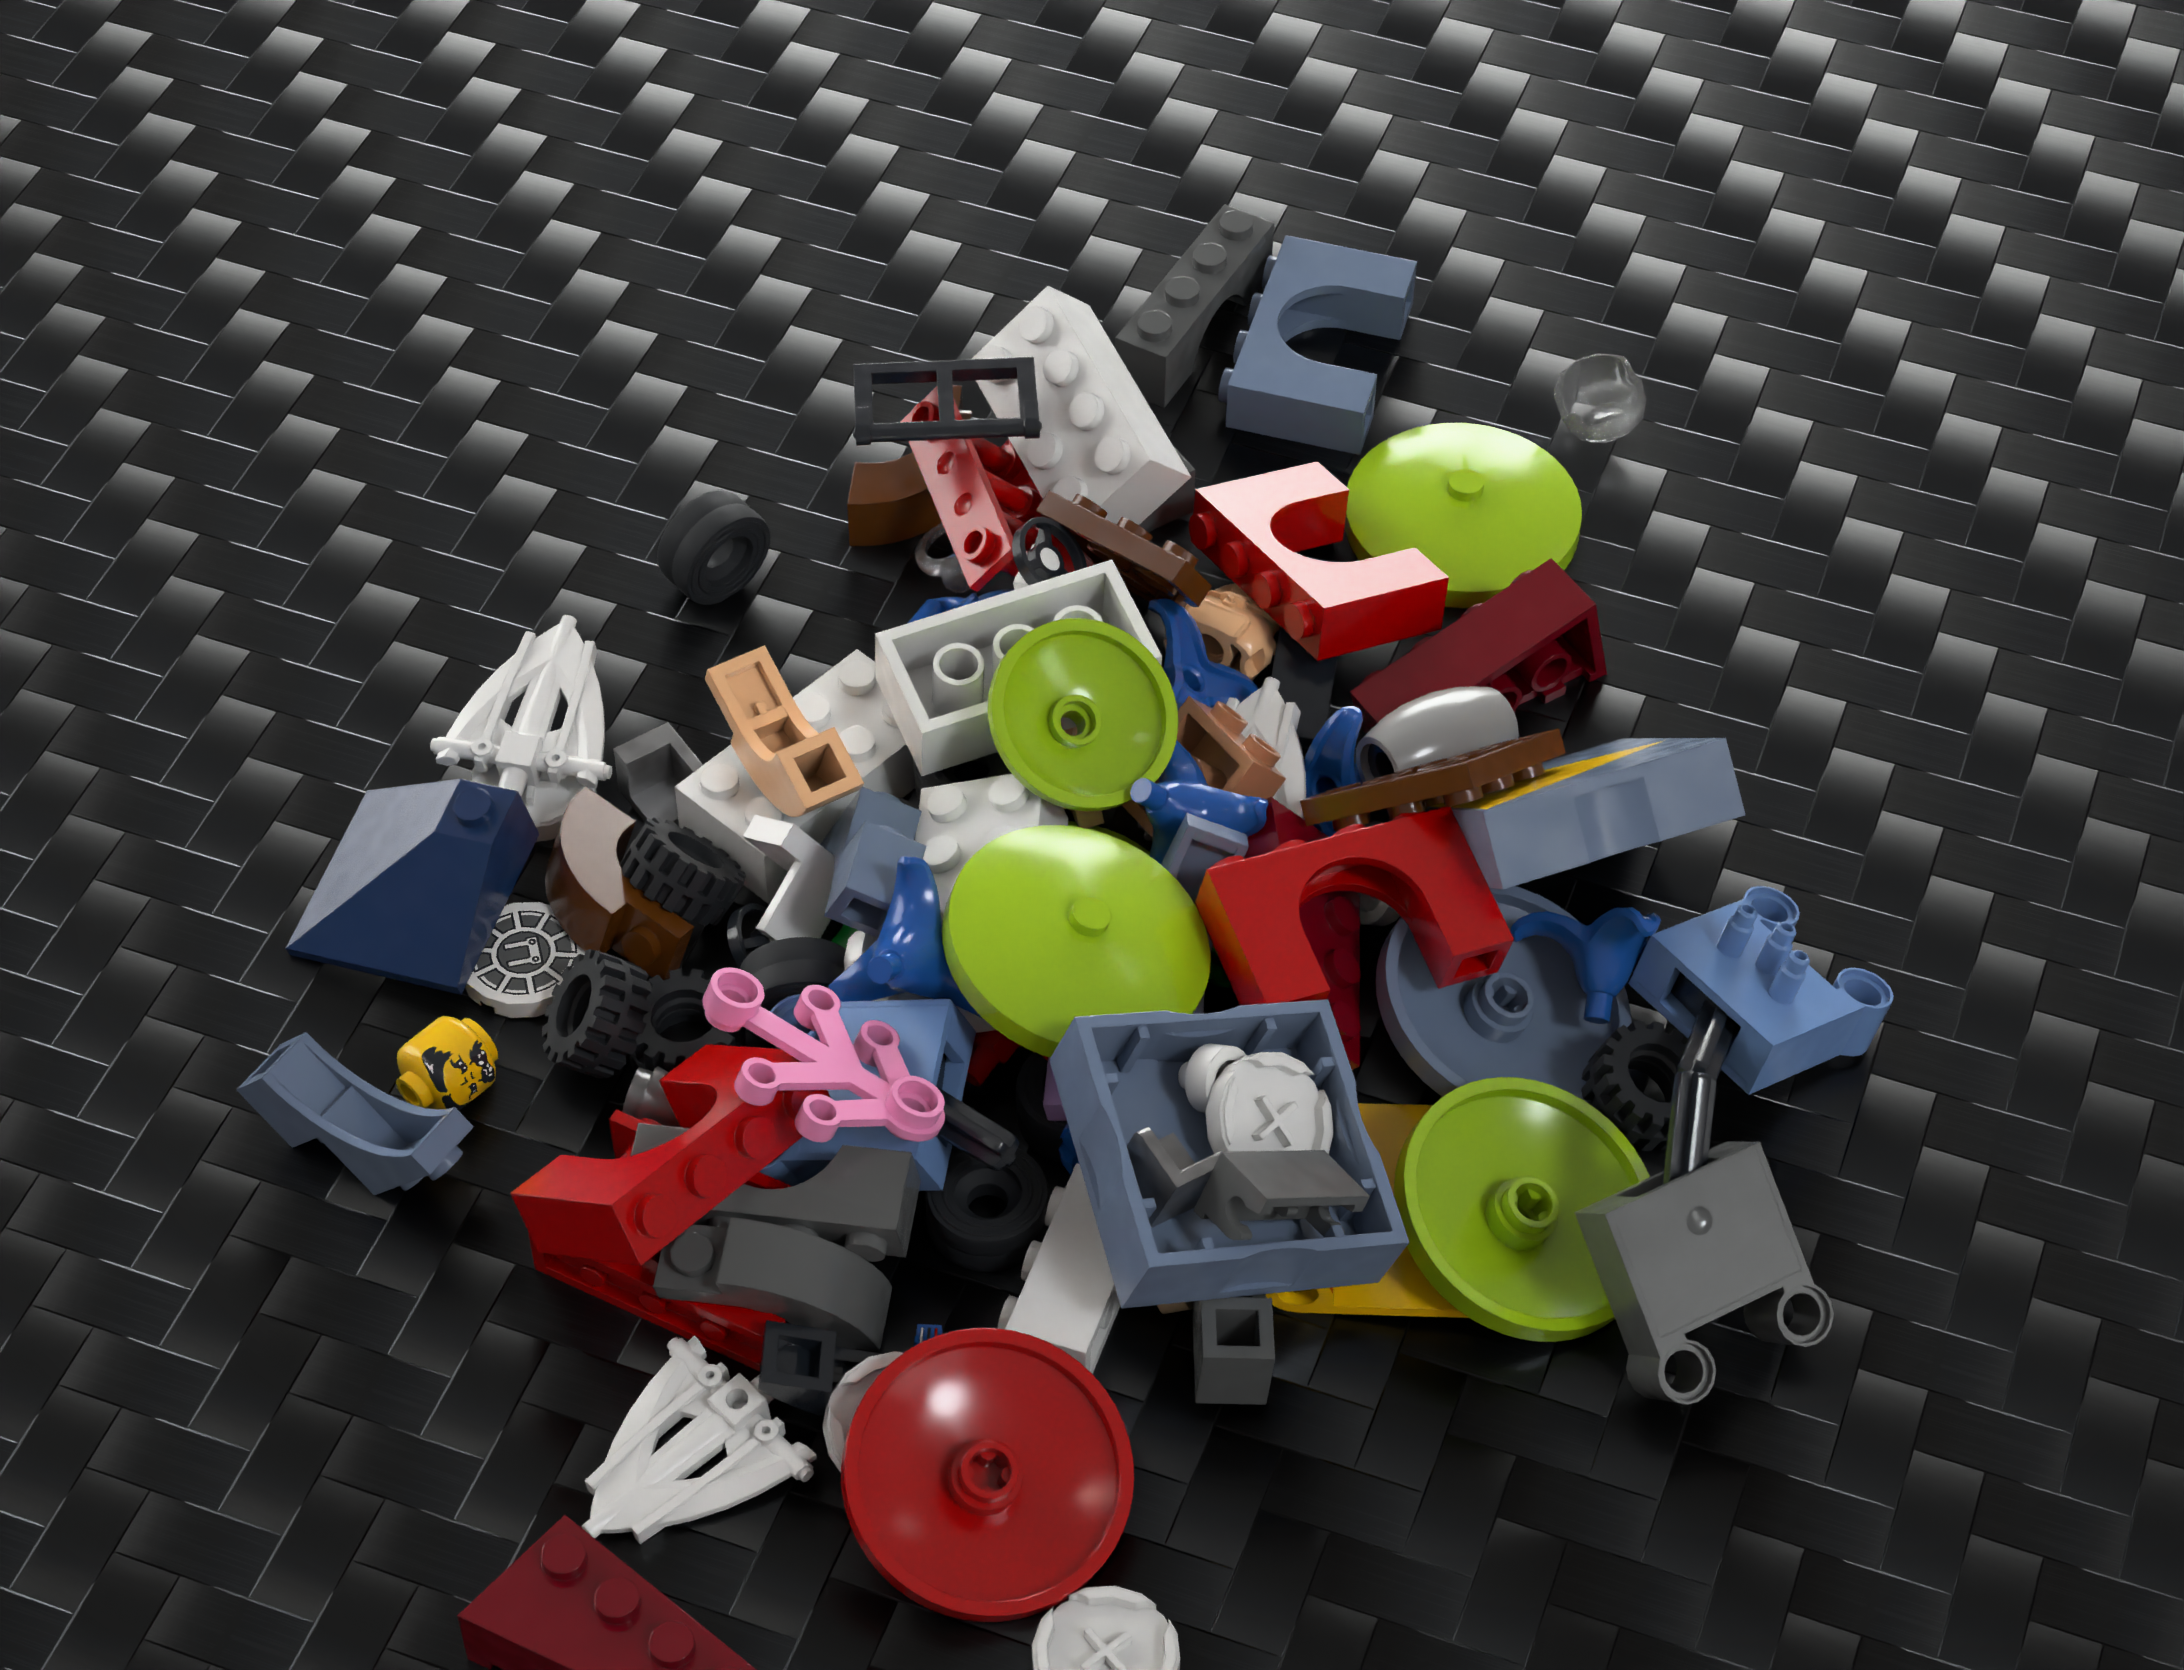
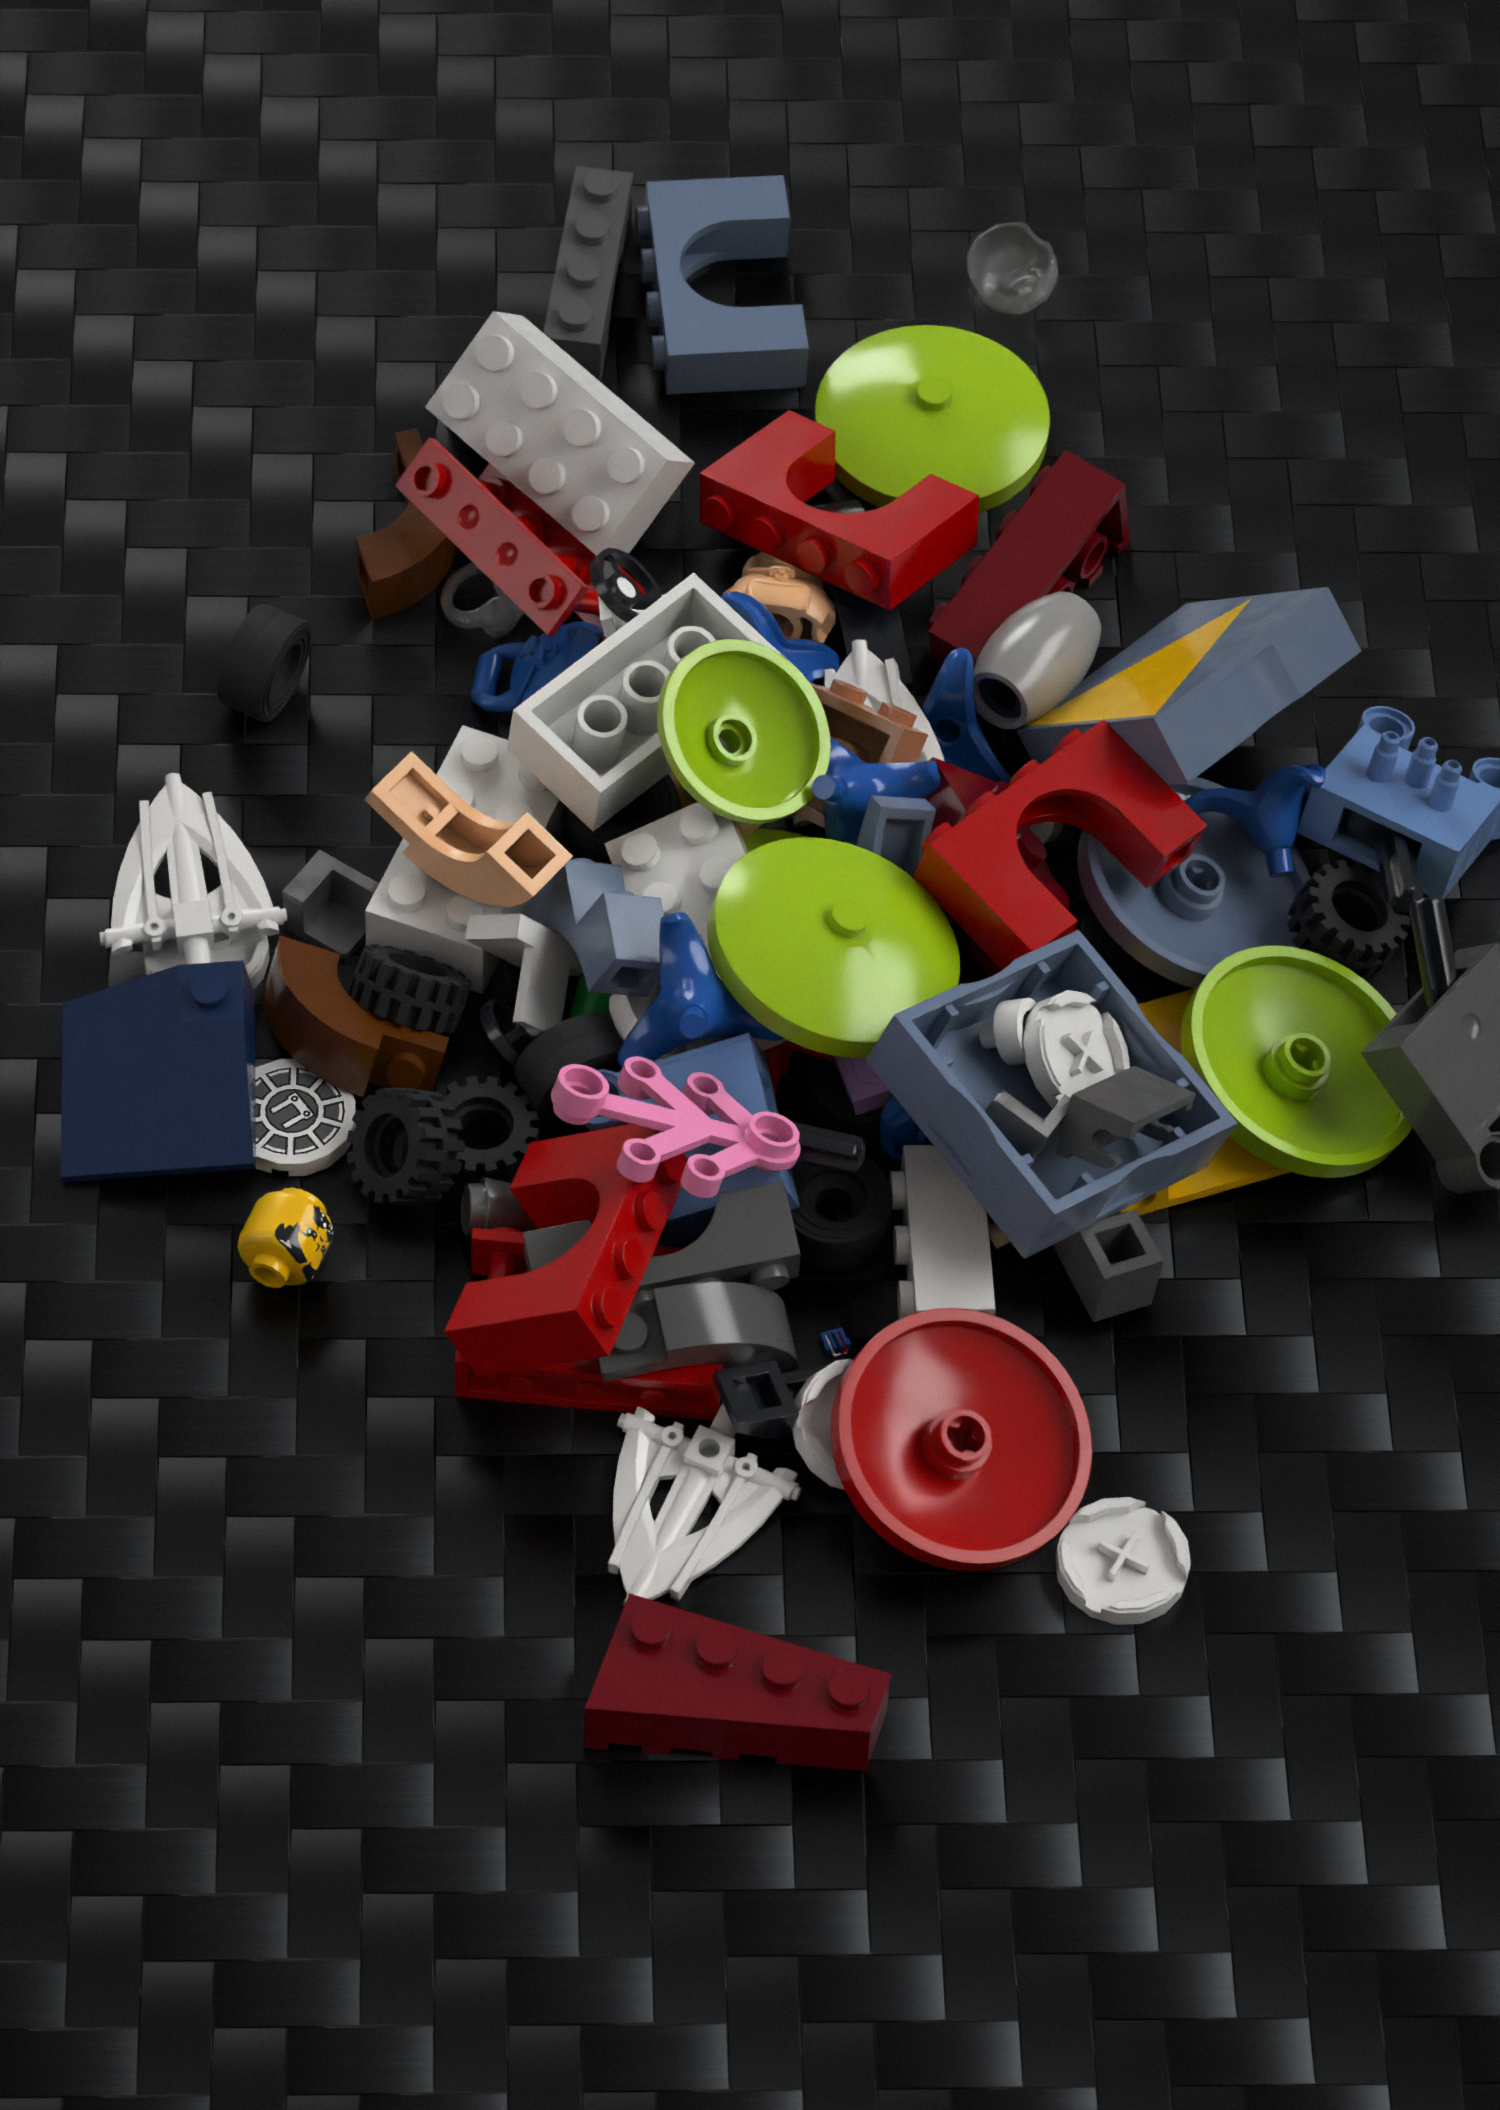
camera: 25 degrees left, 5 degrees up
sand blue arch [236,1032,474,1195] -> none
black window [853,357,1042,446] -> none
reddish brown plate [1036,490,1212,608] -> none
reddish brown plate [1300,728,1566,832] -> none

